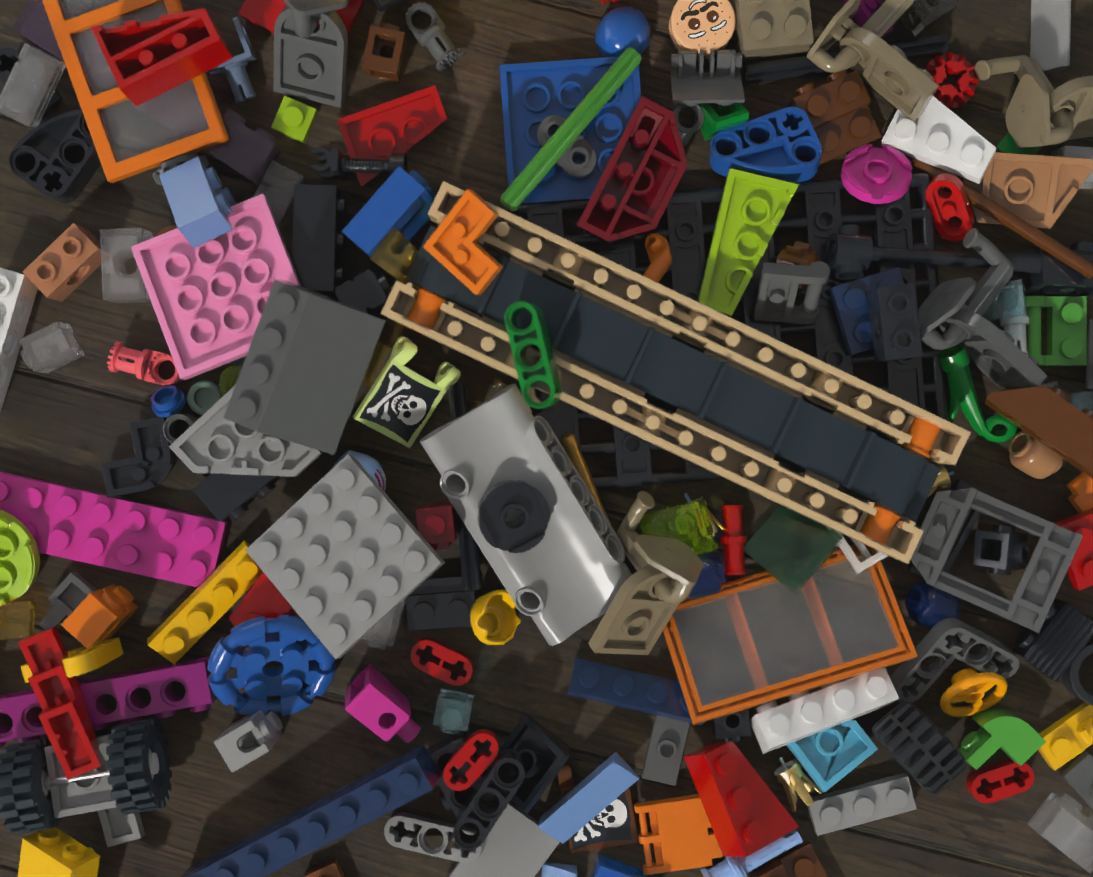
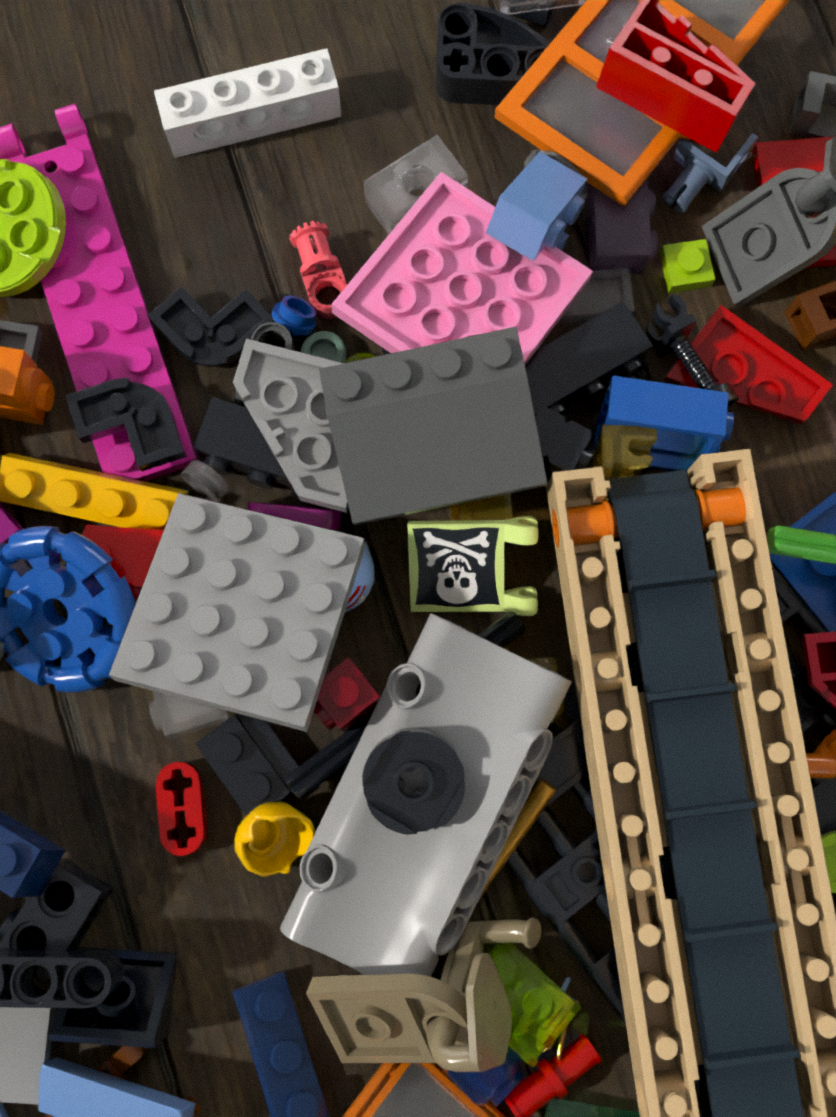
camera: 55 degrees right, 10 degrees down
clear brick [19,321,85,373] -> none
nougat brick [22,223,112,302] -> none
dark pink torso [345,663,421,743] -> none
orange plate [423,189,503,295] -> none
clear light blue brick [433,689,475,734] -> none
red beam [443,729,499,791] -> none
green beam [505,301,562,408] -> none
none -> black plate [65,378,187,472]
none -> clear tile [181,460,228,503]
none -> magenta plate [247,502,341,530]

